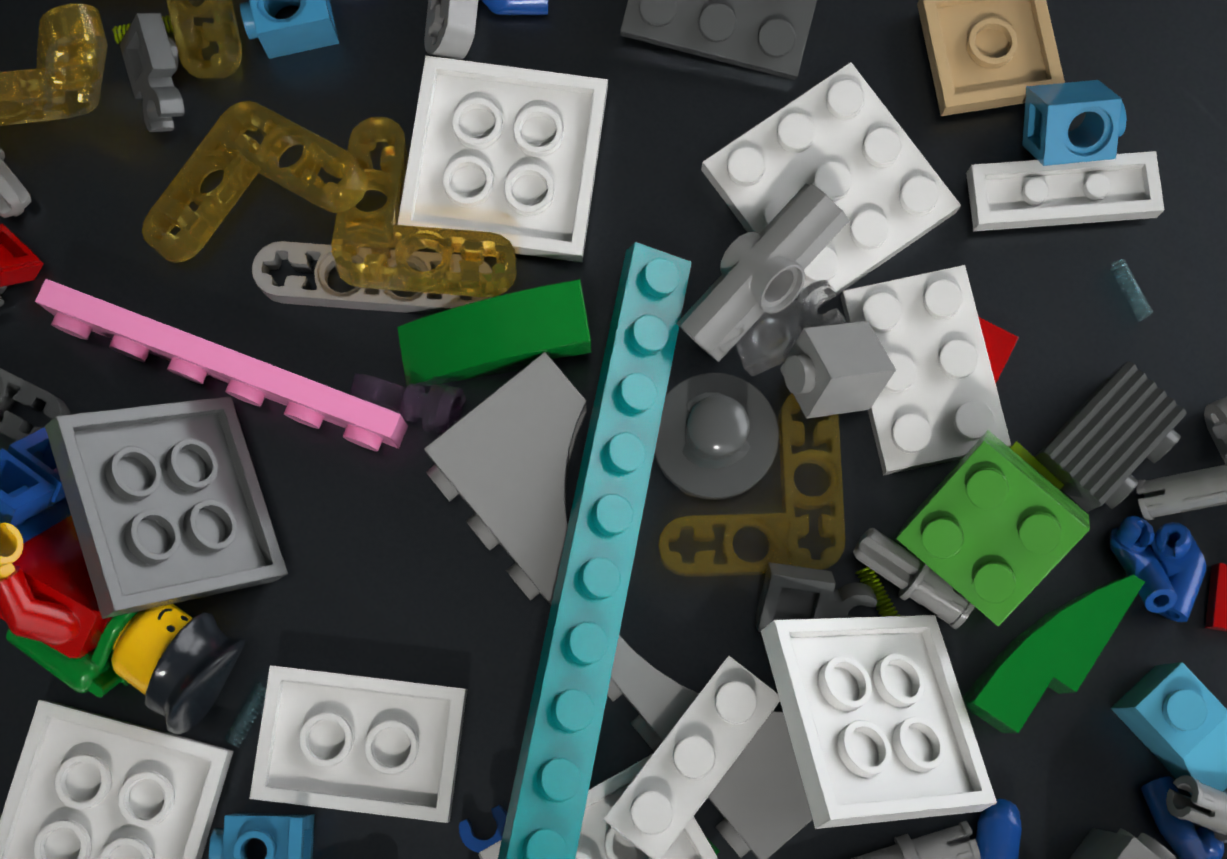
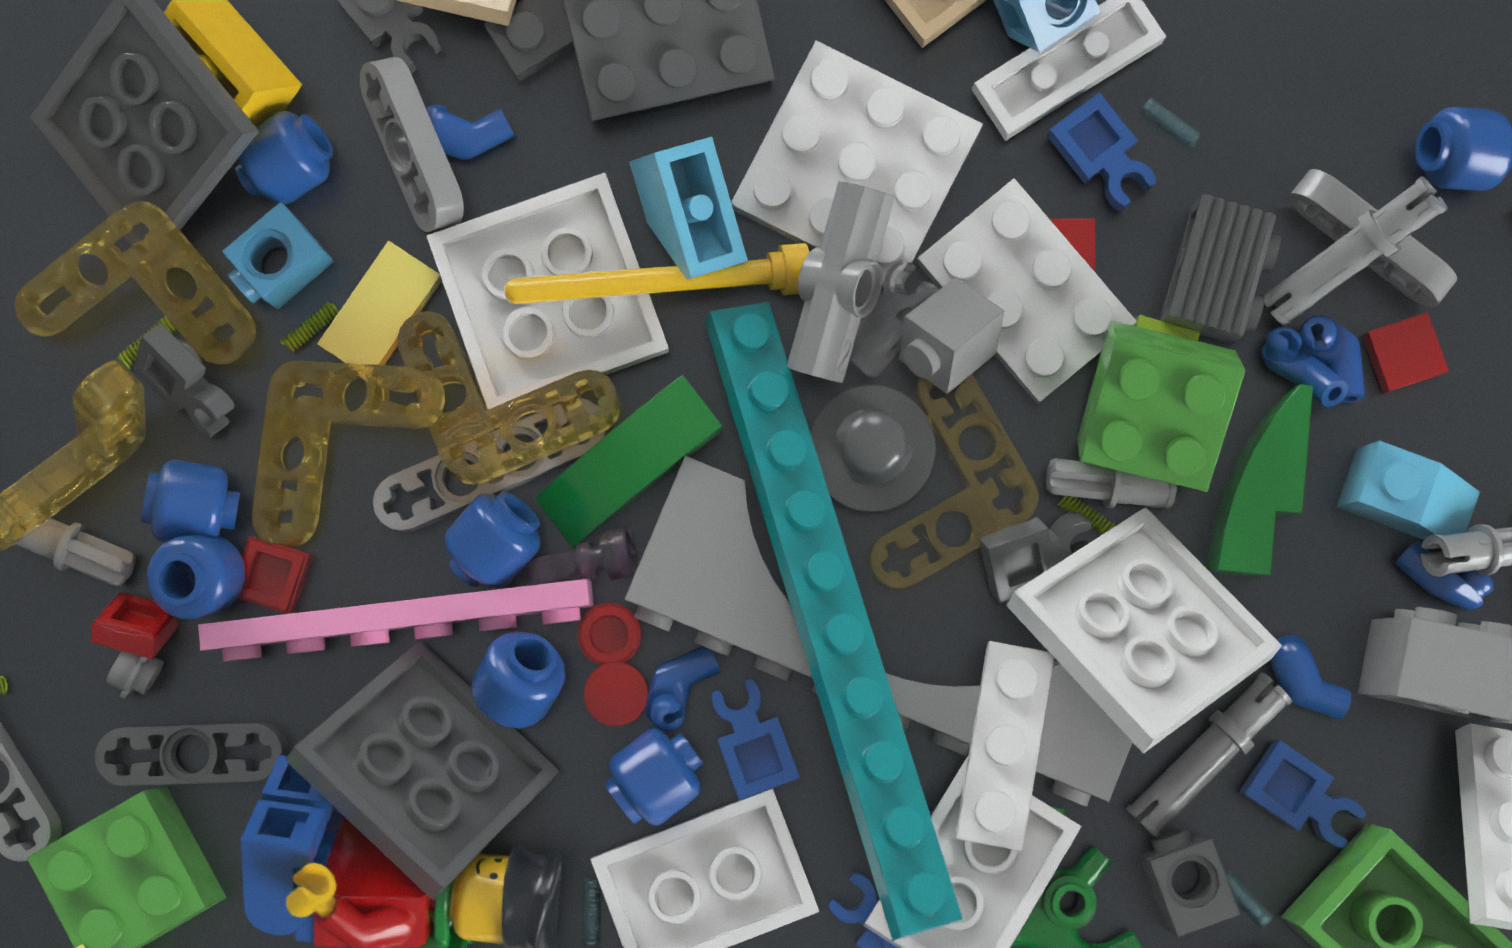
camera: 25 degrees left, 5 degrees up
none -> blue head [141,460,240,542]
none -> blue head [147,535,246,619]
none -> red tile [237,535,314,614]
none -> lime leg [280,302,339,352]
none -> light yellow tile [317,240,442,381]
none -> blue head [445,492,541,588]
none -> blue head [472,631,566,728]
none -> yellow piece [504,243,809,304]
none -> red tile [577,603,642,665]
none -> red tile [584,662,649,726]
none -> blue head [604,728,704,825]
none -> medium azure slope [629,137,748,279]
none -> blue arm [645,646,721,731]
none -> blue plate [712,678,800,800]
none -> blue plate [1047,92,1157,212]

